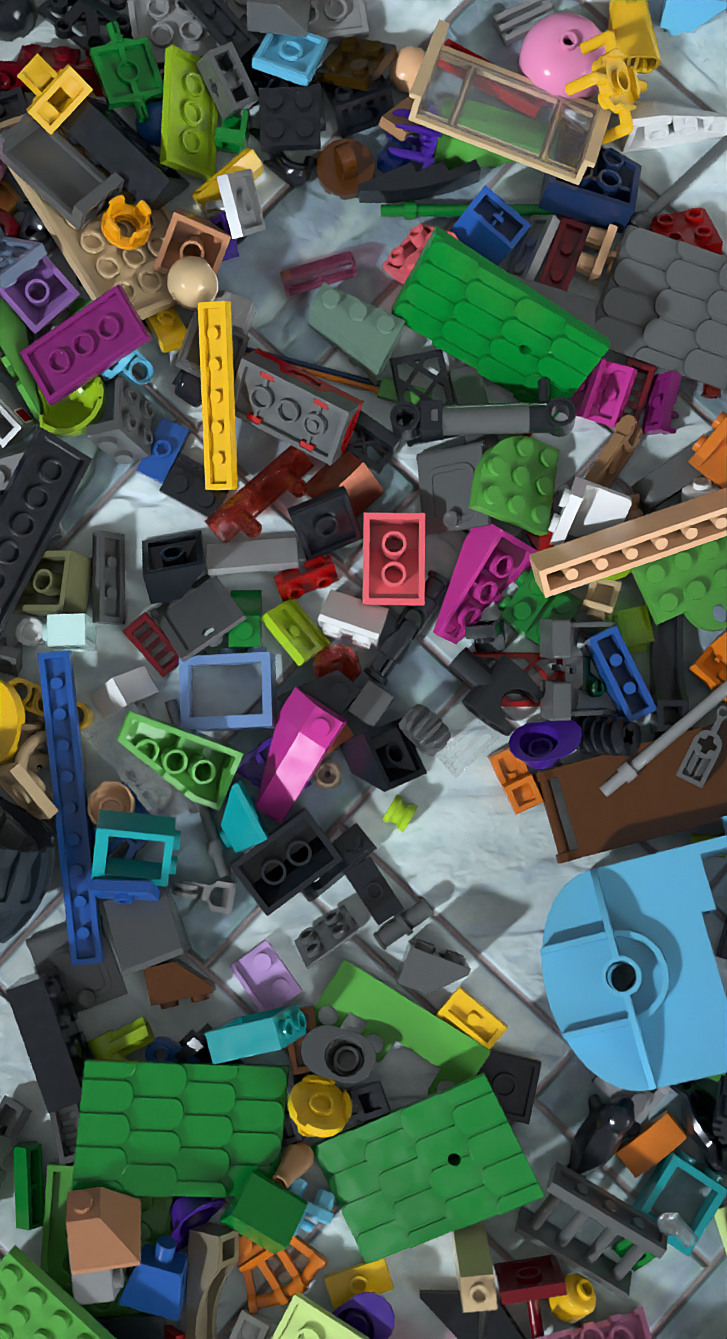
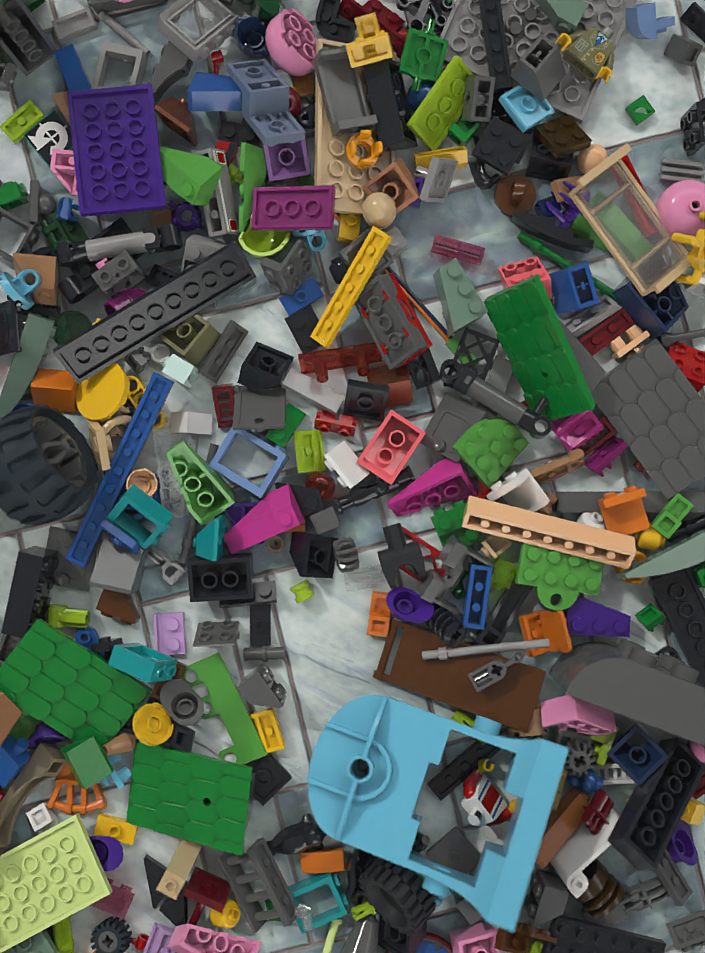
camera: 30 degrees right, 5 degrees up
black bracket [465,619,506,652] -> none

